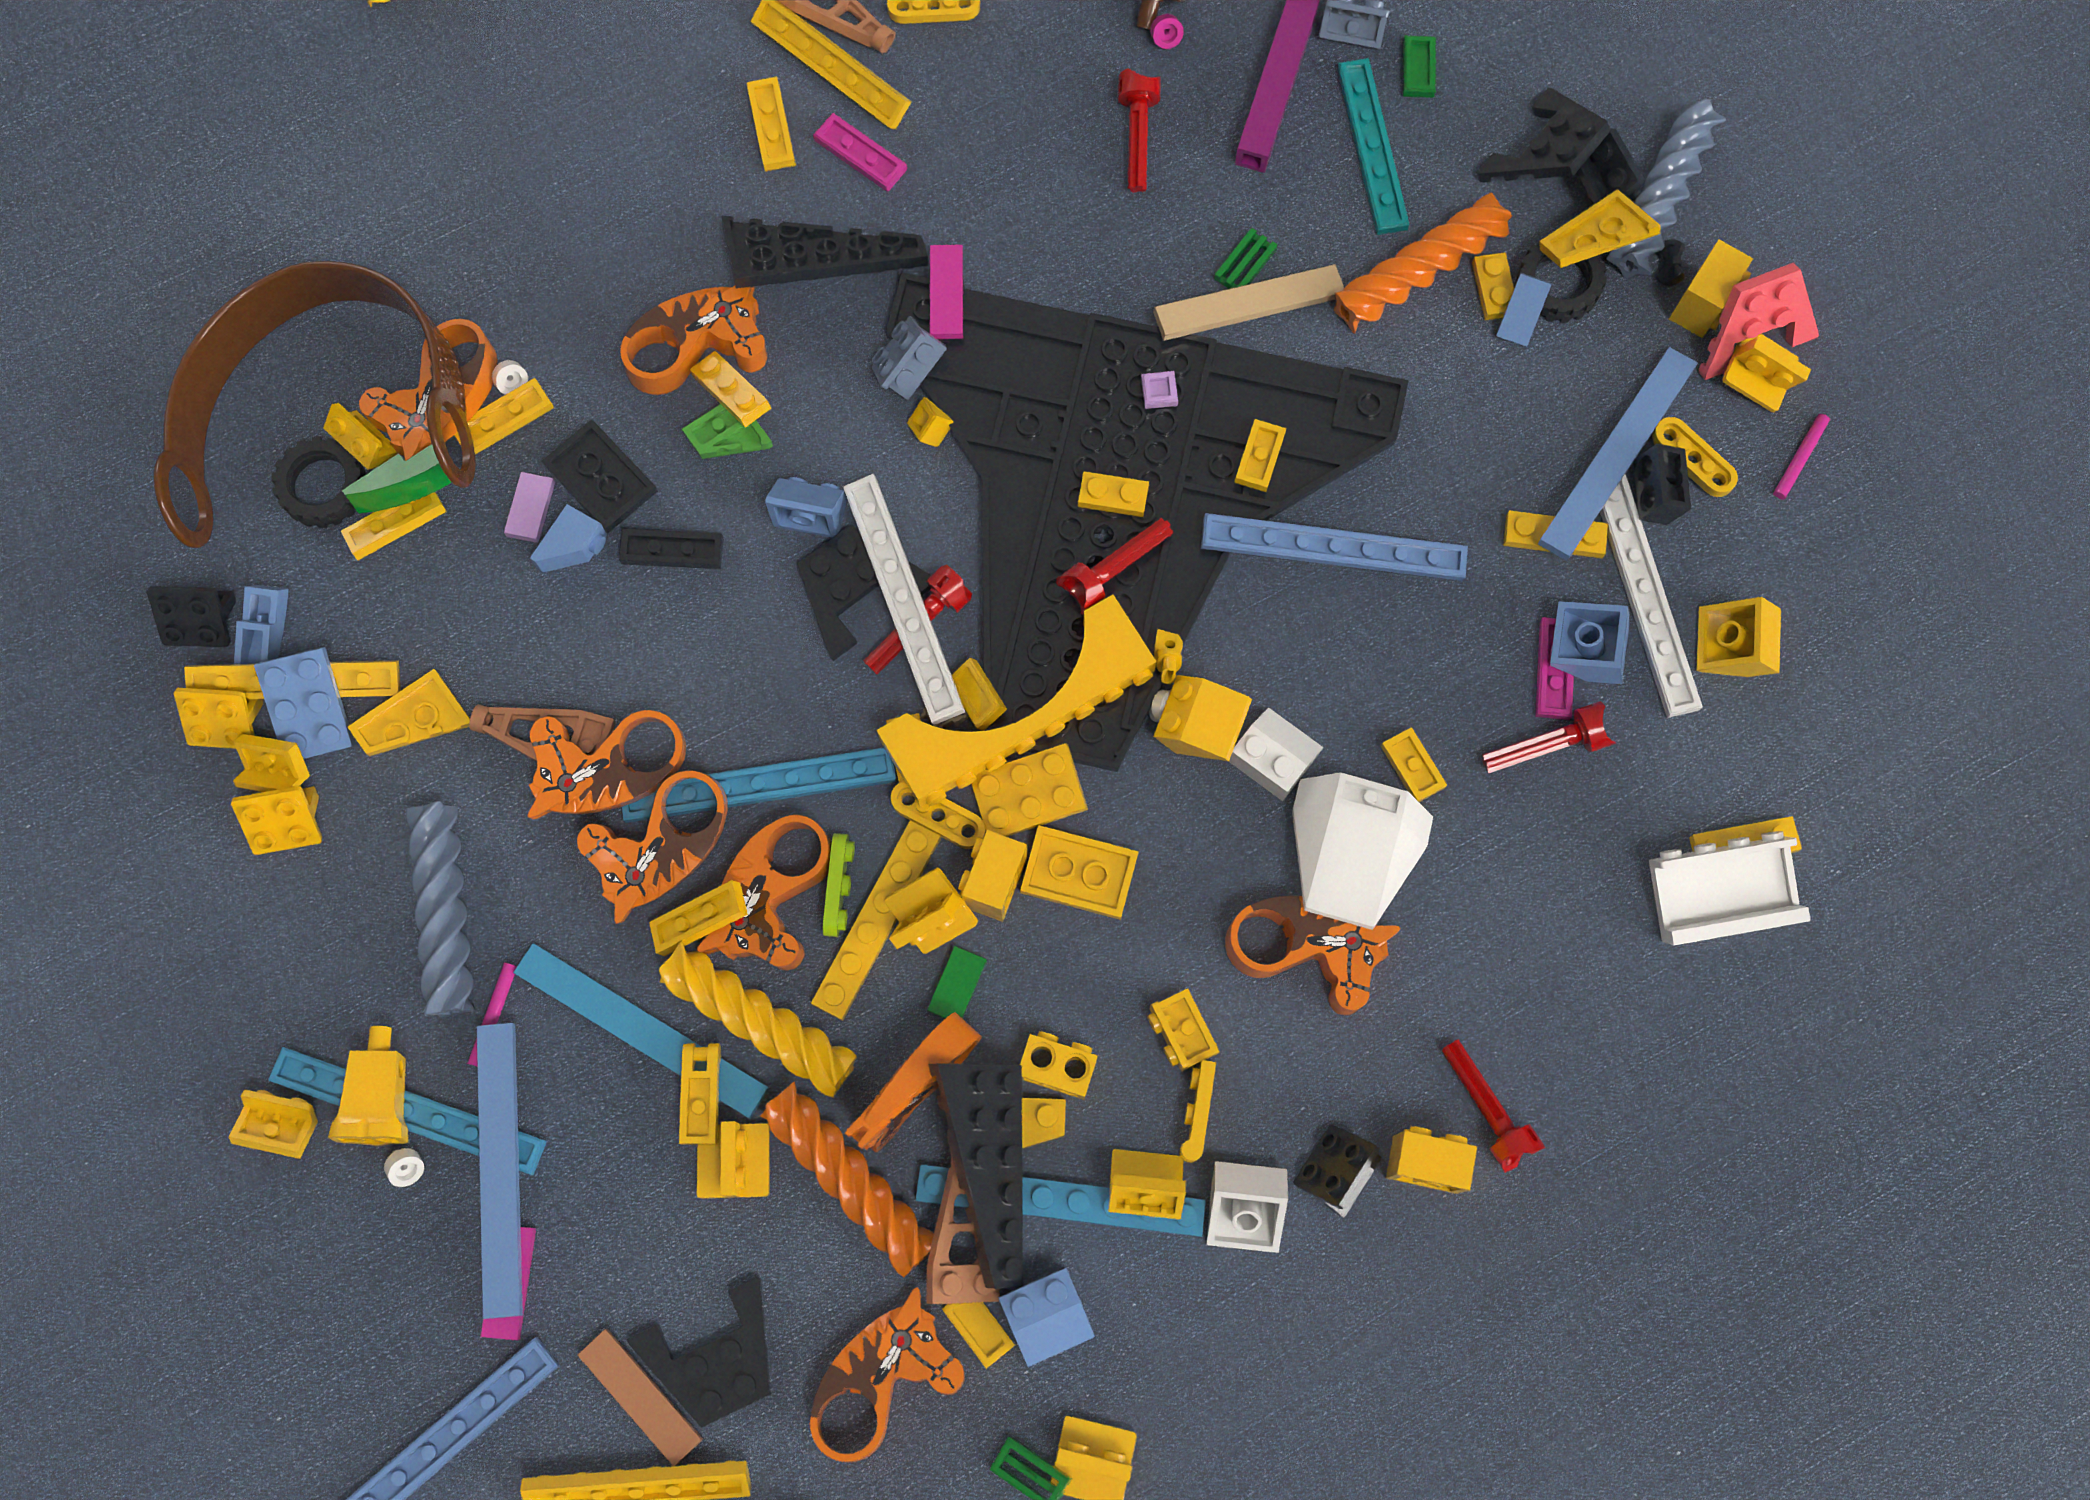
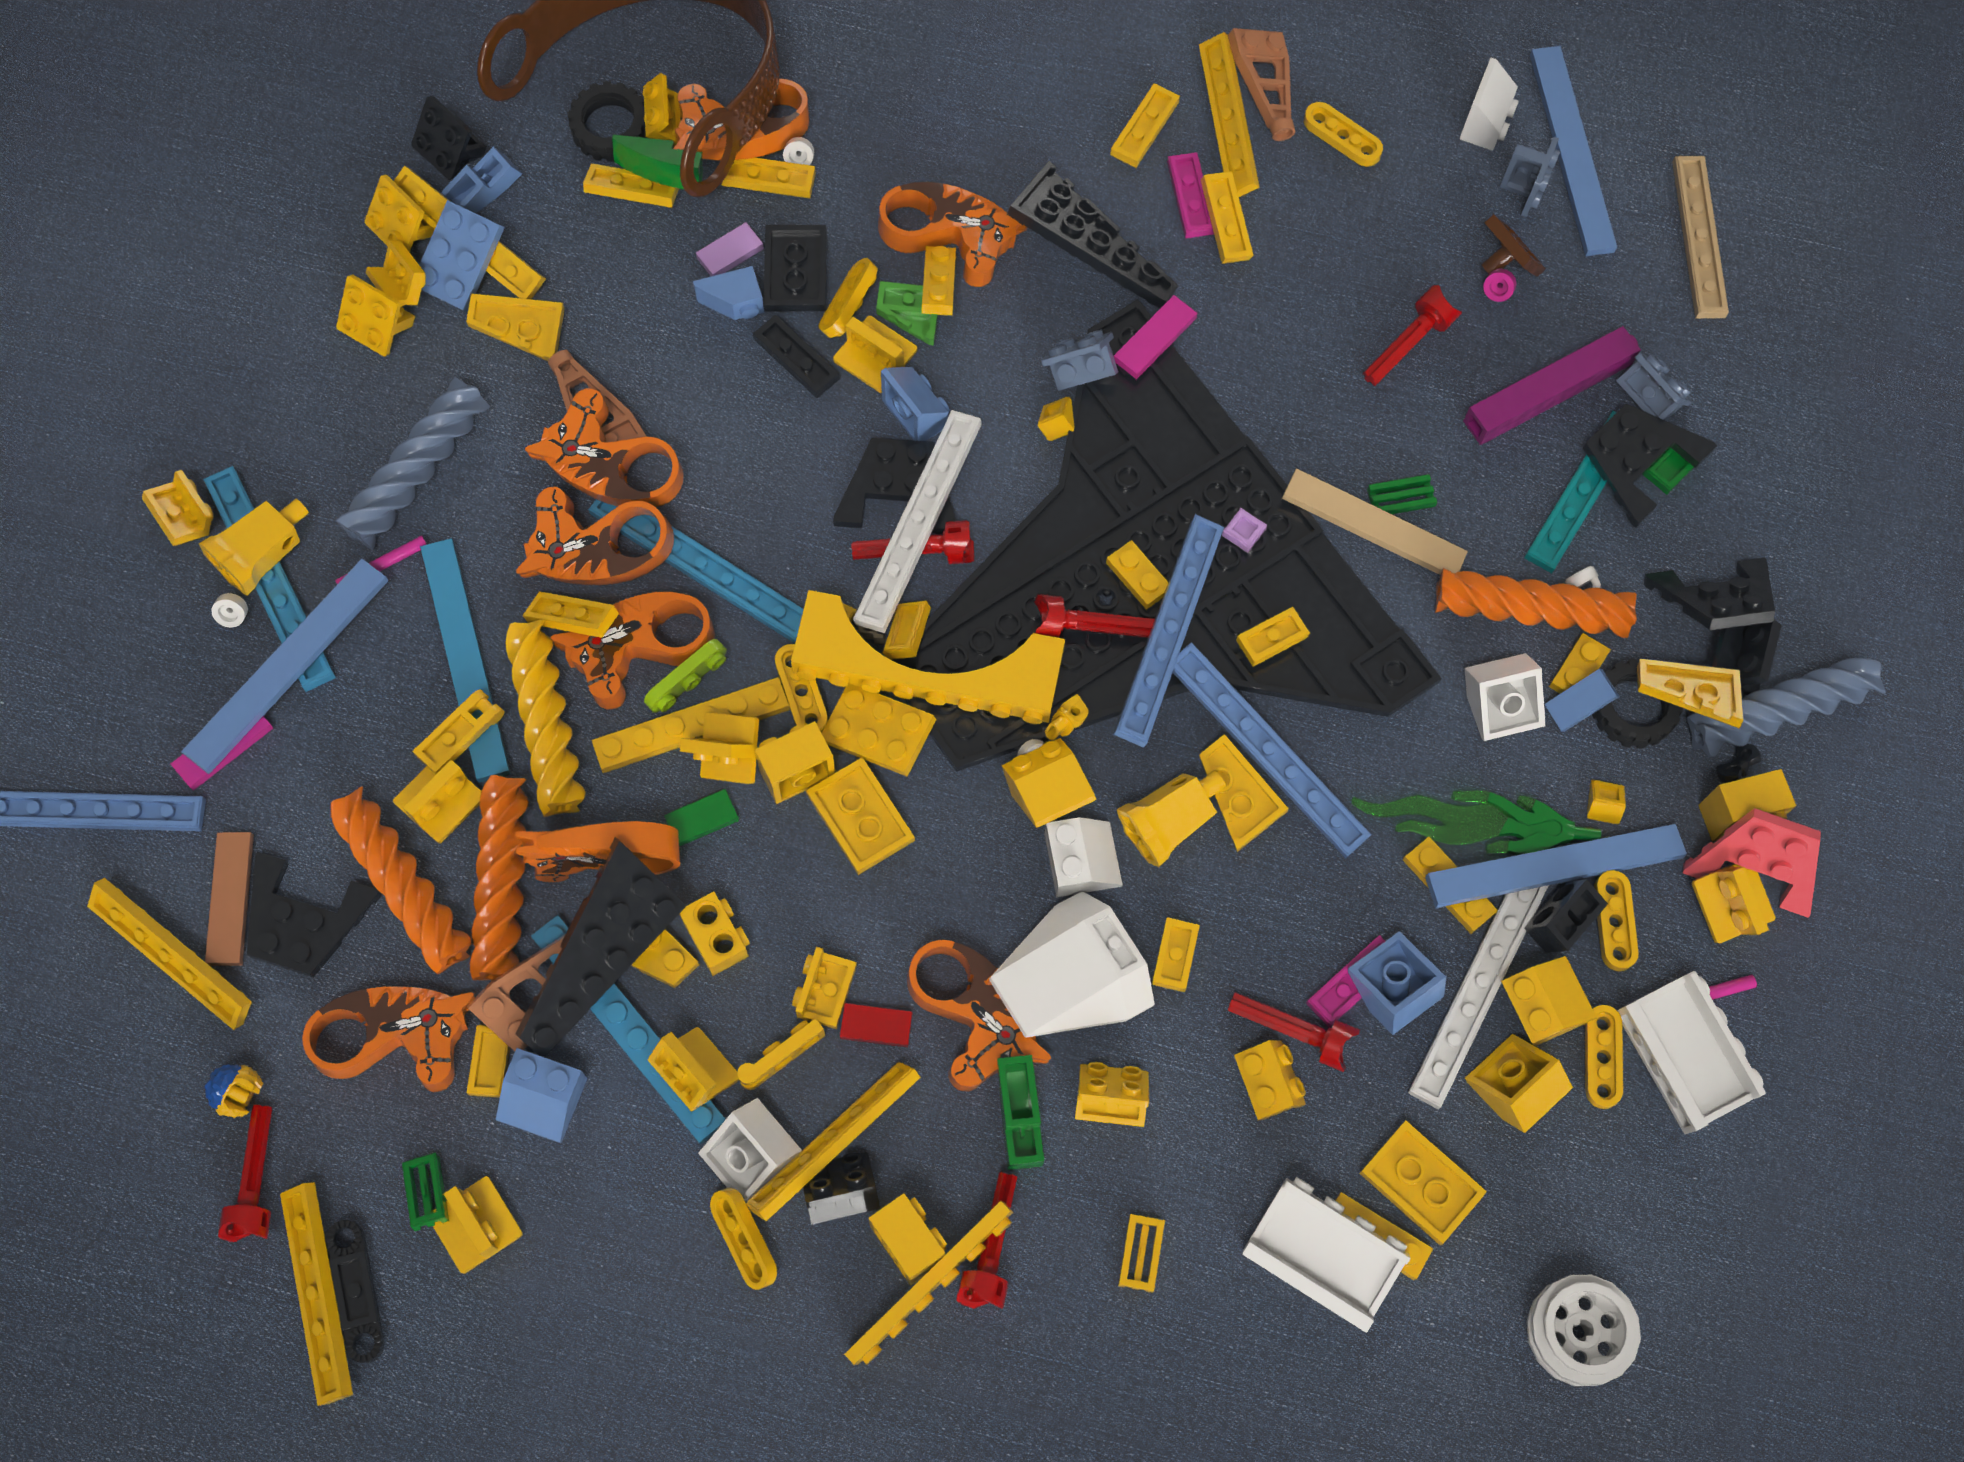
camera: 40 degrees right, 5 degrees down
none -> orange piece [330,786,471,974]
none -> yellow plate [710,1188,777,1290]
none -> yellow tile [746,1062,921,1221]
none -> yellow plate [819,258,878,338]
none -> yellow bracket [833,316,917,393]
none -> red tile [840,1003,913,1048]
none -> yellow plate [844,1201,1013,1365]
none -> green slope [997,1055,1044,1170]
none -> yellow bracket [1075,1062,1149,1127]
none -> medium blue tile [1113,514,1224,748]
none -> yellow piece [1117,771,1226,867]
none -> yellow tile [1118,1214,1165,1293]
none -> yellow wing [1199,734,1289,852]
none -> yellow plate [1200,171,1253,264]
none -> yellow bracket [1234,1040,1306,1120]
none -> clear neon green piece [1351,790,1601,855]
none -> yellow plate [1359,1120,1487,1246]
none -> white slope [1464,653,1545,741]
none -> yellow slope [1501,956,1597,1046]
none -> white wheel [1526,1275,1641,1386]
none -> white tile [1565,566,1601,588]
none -> black wing [1583,404,1717,528]
none -> yellow plate [1585,1005,1623,1109]
none -> yellow slope [1587,780,1626,824]
none -> white panel [1617,971,1766,1135]

